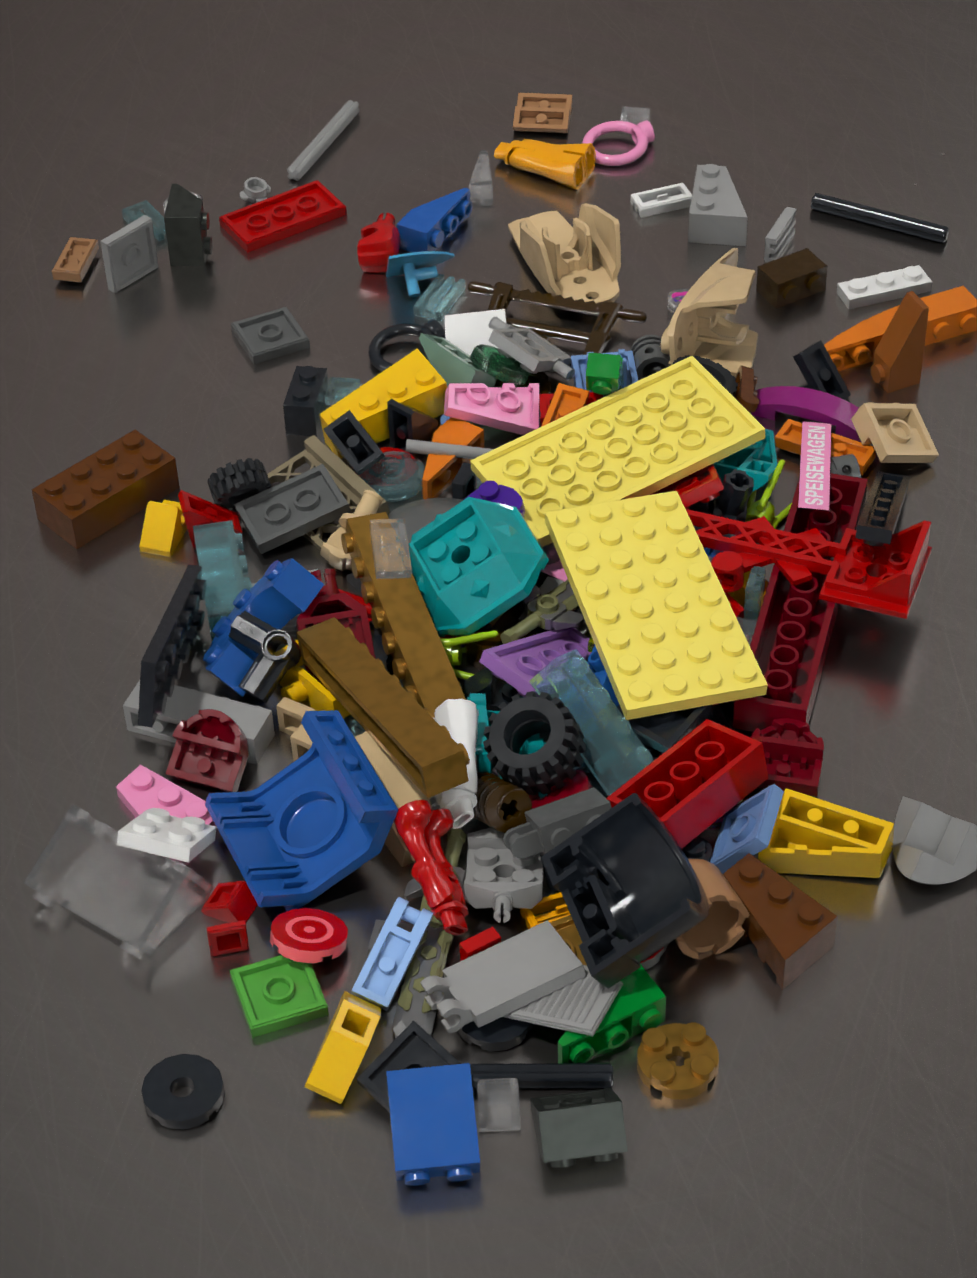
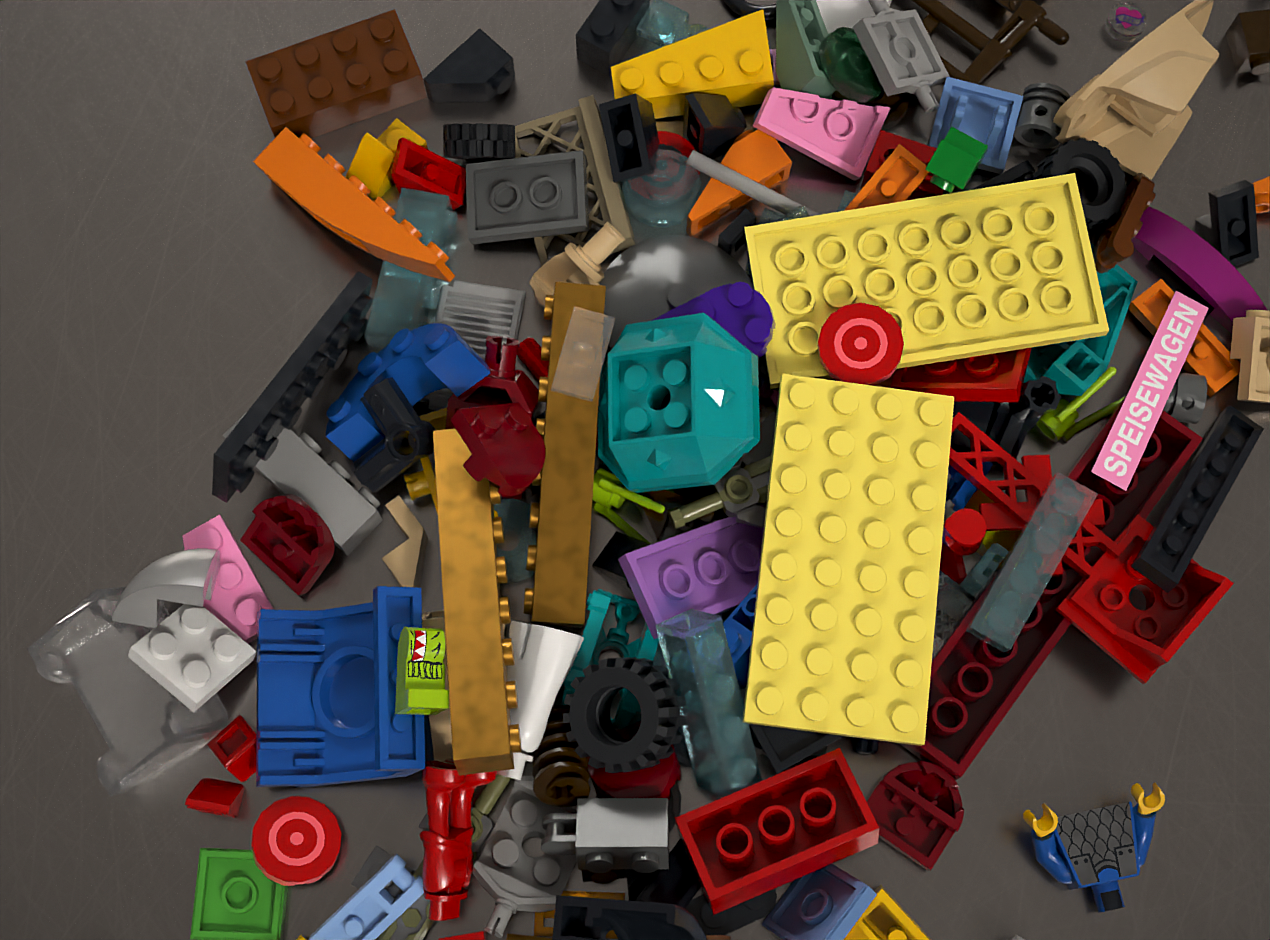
camera: 20 degrees right, 30 degrees up
none -> light grey brick [112,548,220,628]
none -> orange slope [253,127,455,282]
none -> lime leg [395,627,449,715]
none -> black slope [423,28,515,103]
none -> dark red slope [450,402,546,496]
none -> red tile [818,303,904,386]
none -> clear light blue brick [965,472,1098,653]
none -> torso [1023,782,1165,913]

